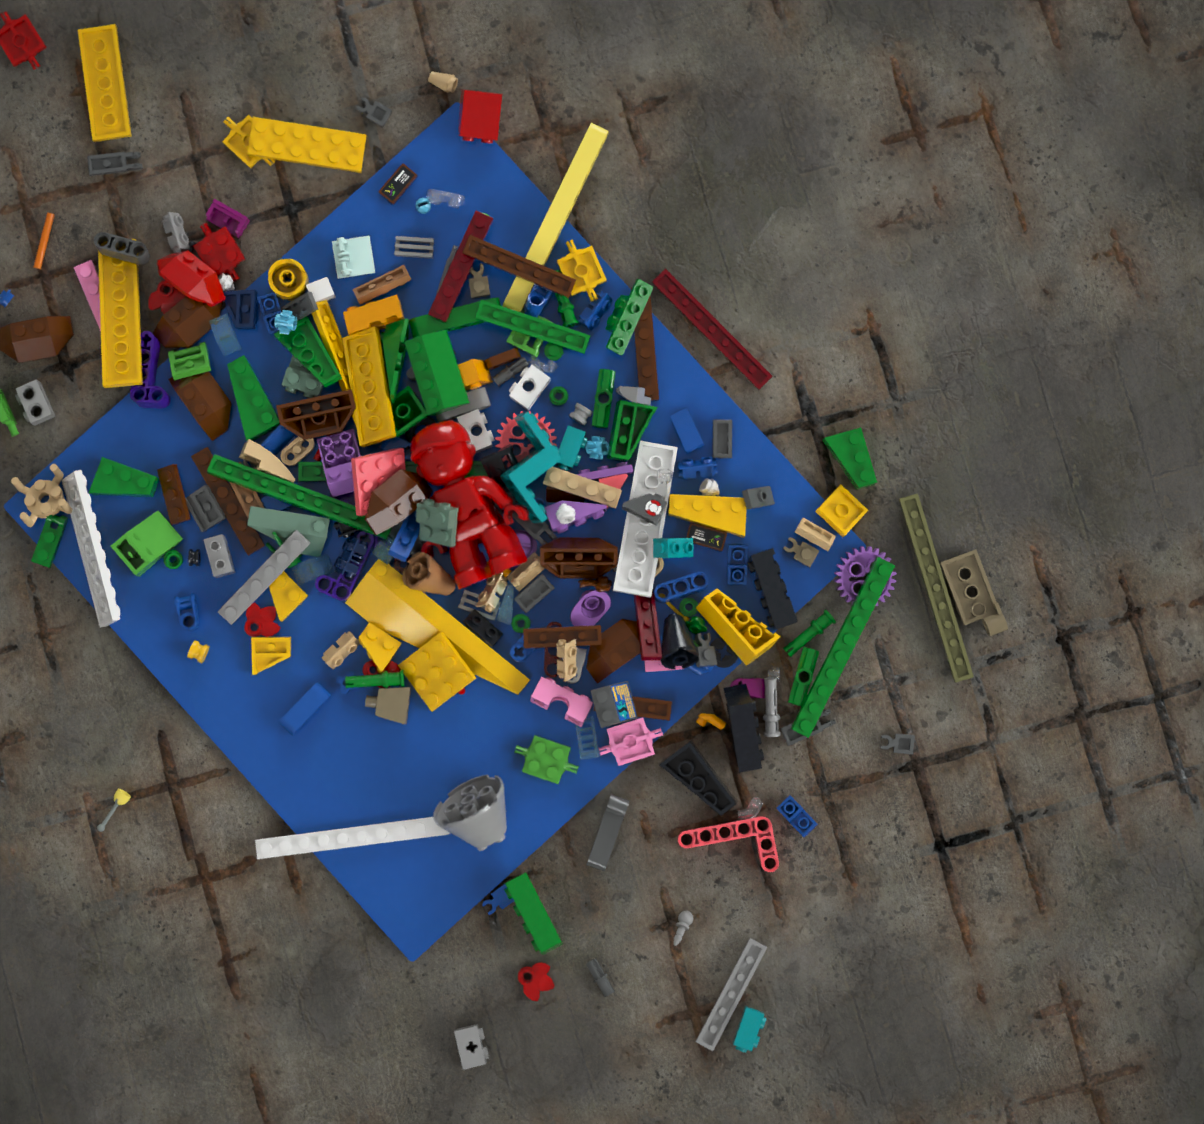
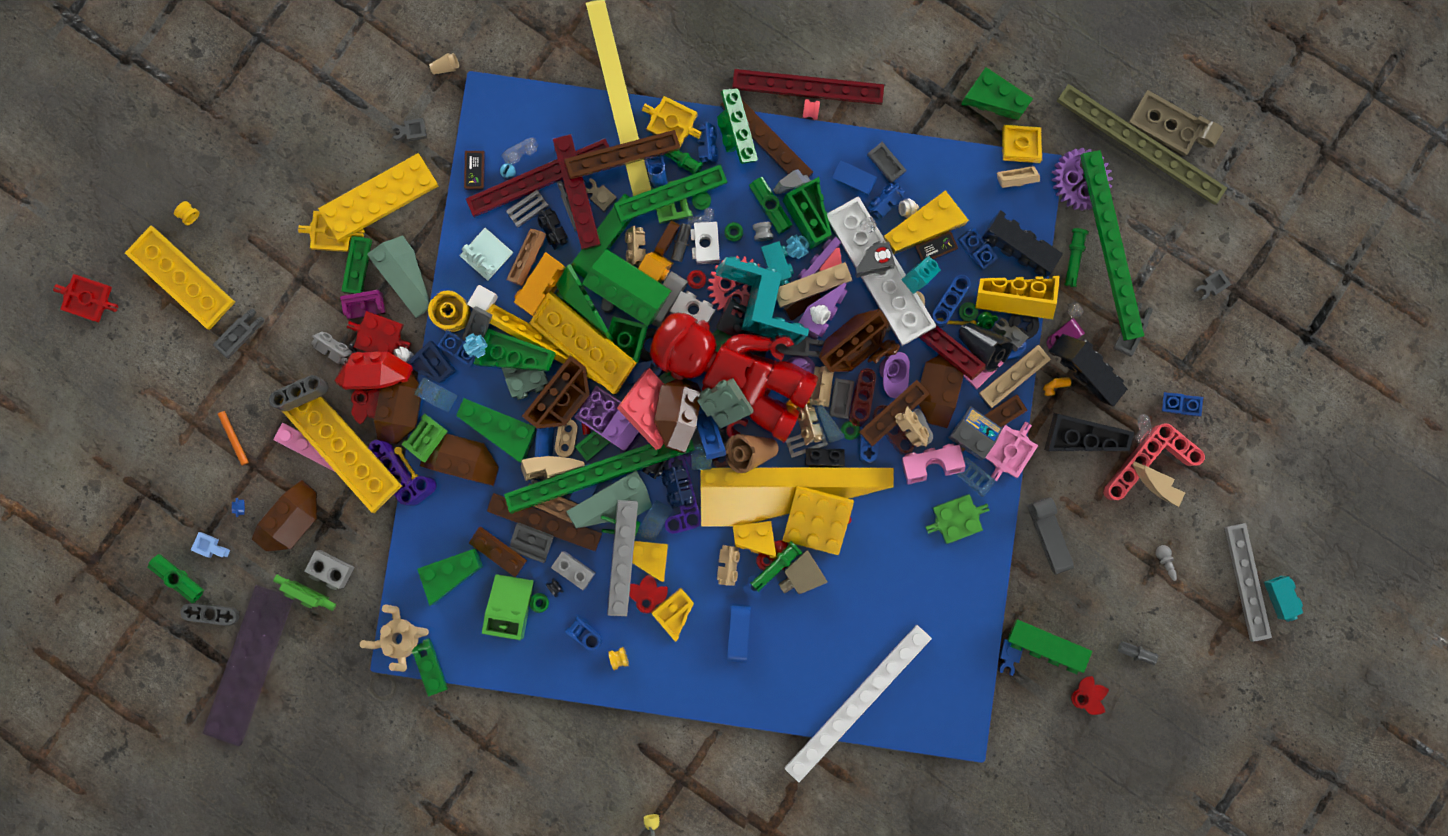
camera: 35 degrees left, 0 degrees up
white plate [62,470,121,628] -> none
light grey cone [433,775,507,851] -> none
light grey brick [454,1024,489,1070] -> none
red slope [458,89,502,144] -> none
dark grey plate [742,486,775,510] -> none
light grey pin [763,677,781,737] -> none
dark tan plate [783,538,819,568] -> none
green piece [788,647,819,707] -> none
none -> yellow wheel [174,201,200,225]
none -> green plate [341,236,372,294]
none -> sand green wedge [367,235,430,318]
none -> yellow hinge [394,447,419,480]
none -> dark red plate [466,138,609,217]
none -> black hinge [537,208,568,250]
none -> tan hinge [625,226,646,267]
none -> red plate [687,270,706,289]
none -> coral wheel [802,99,820,120]
none -> clear red beam [849,368,876,426]
none -> tan plate [979,345,1051,408]
none -> tan slope [1133,461,1185,507]

